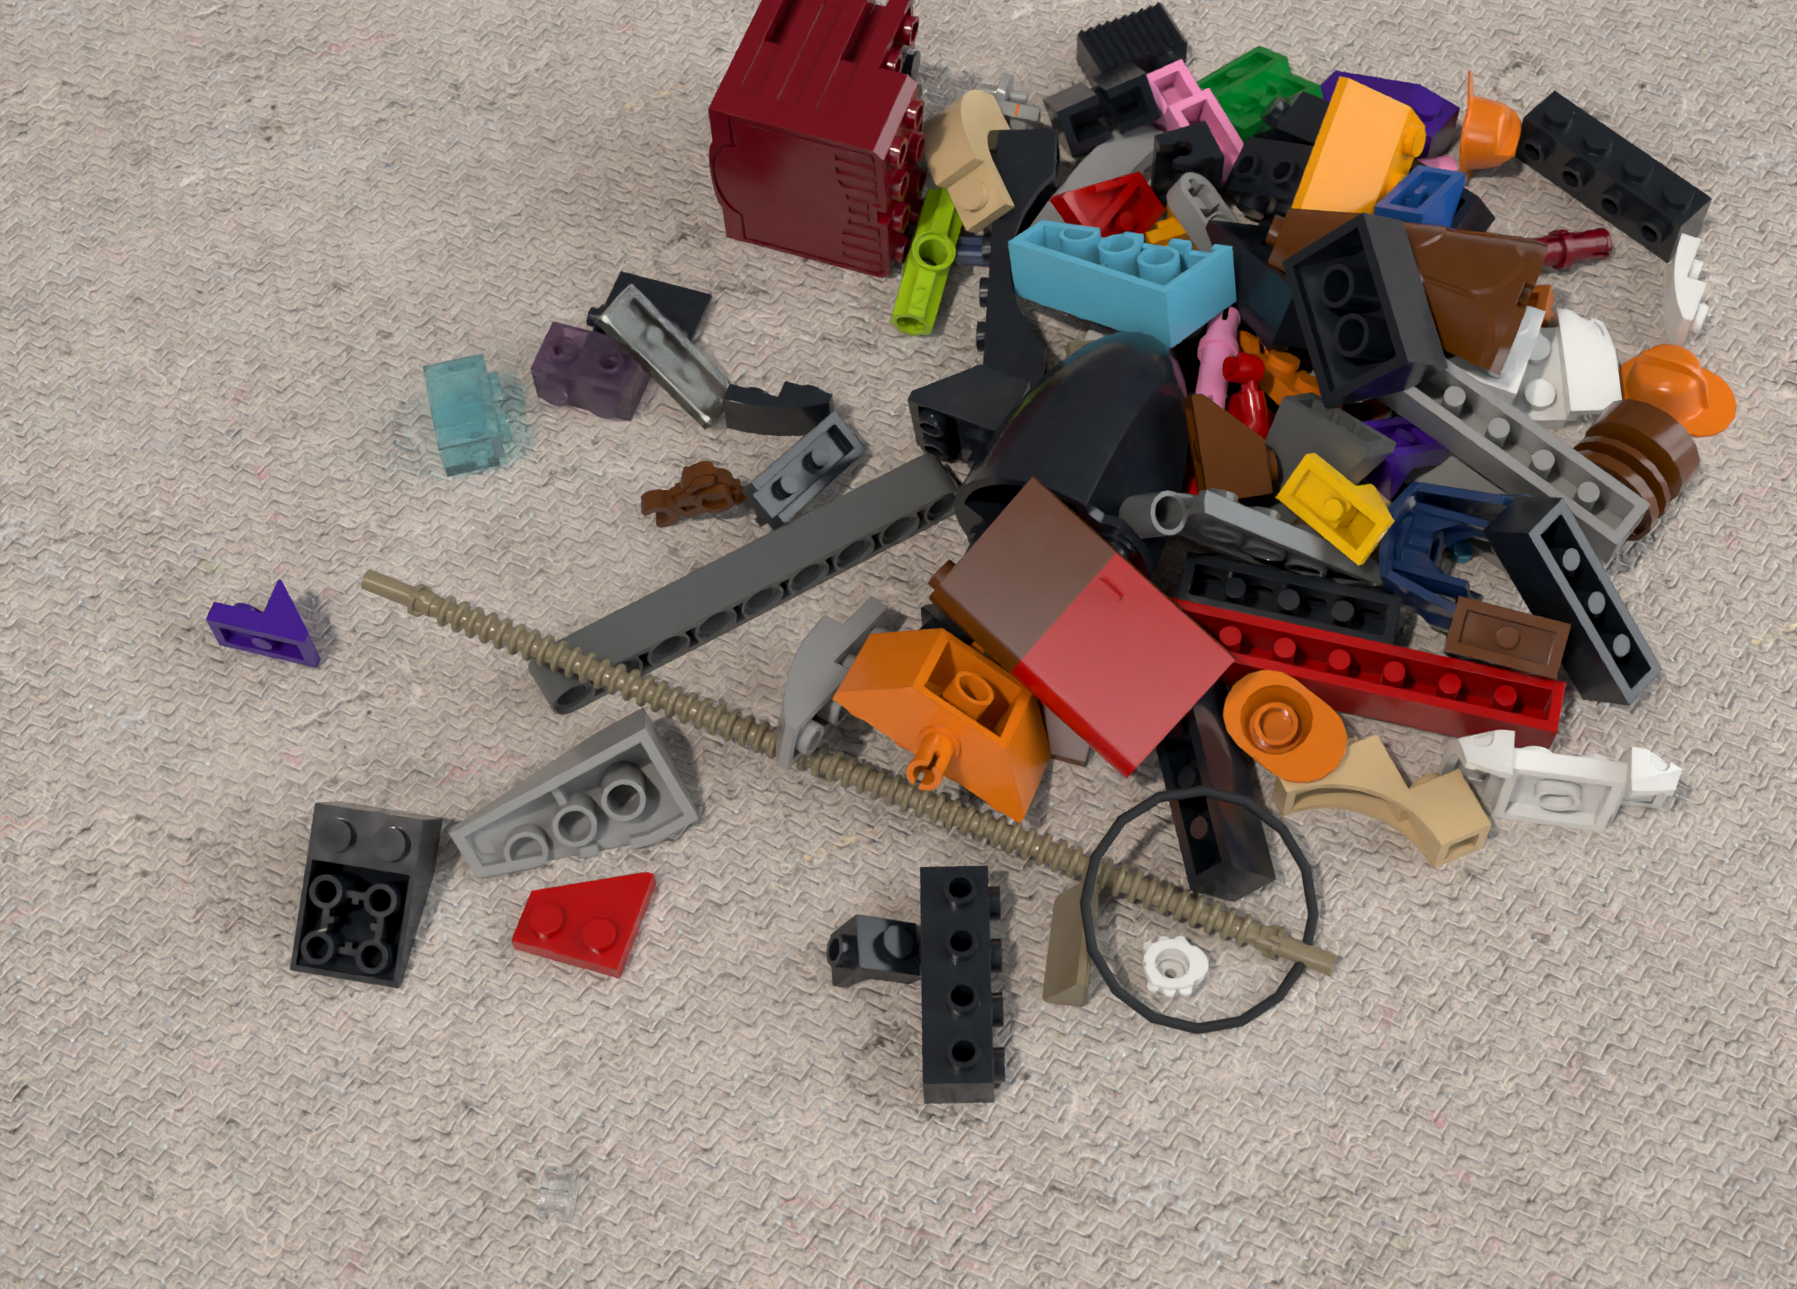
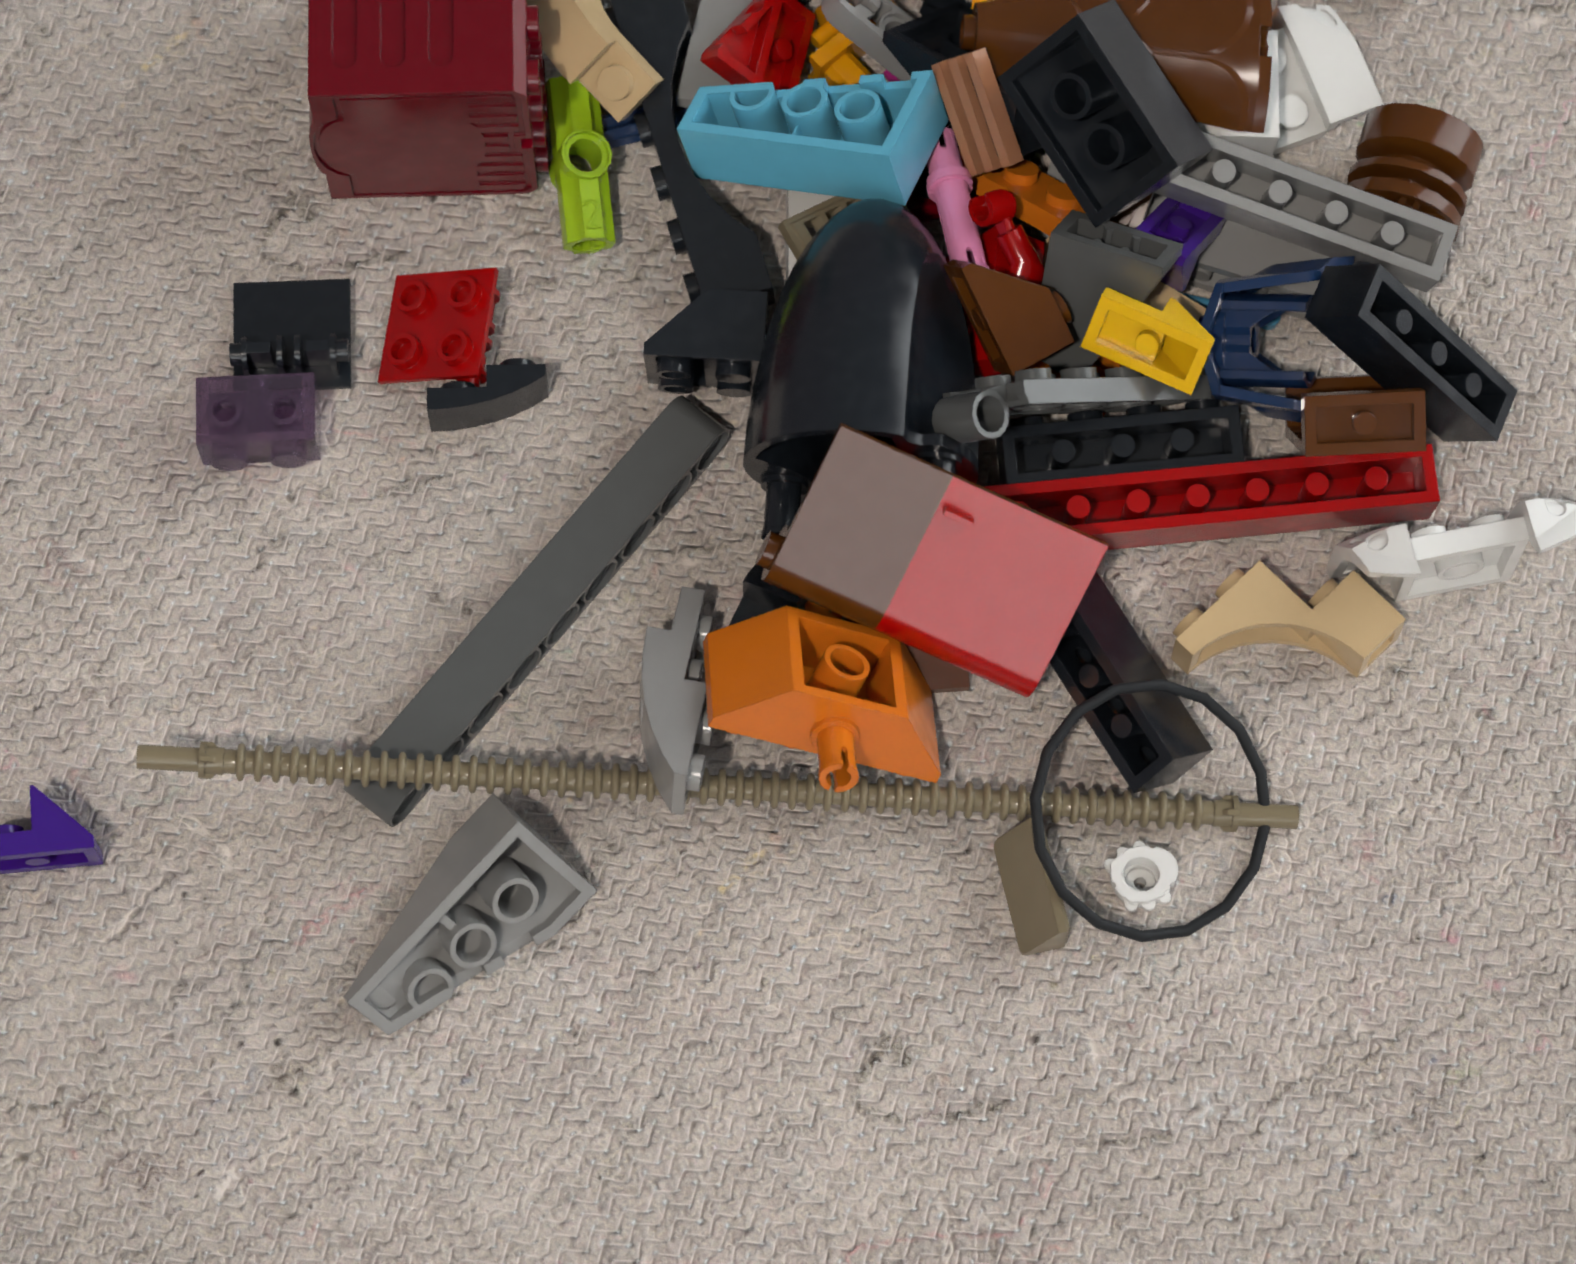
camera: 25 degrees left, 10 degrees up
black slope [290,801,443,988] -> none
clear light blue brick [423,353,513,477] -> none
red wing [511,872,656,979] -> none
clear smoke plate [595,284,733,430] -> none
reddish brown piece [641,461,768,528] -> none
hinge [741,411,867,530] -> none
black bracket [826,914,920,988] -> none
black brick [920,866,1005,1104] -> none
orange piece [1223,670,1348,784] -> none
orange piece [1618,344,1737,437] -> none
none -> red hinge [378,267,501,387]
none -> nougat tile [931,47,1024,177]

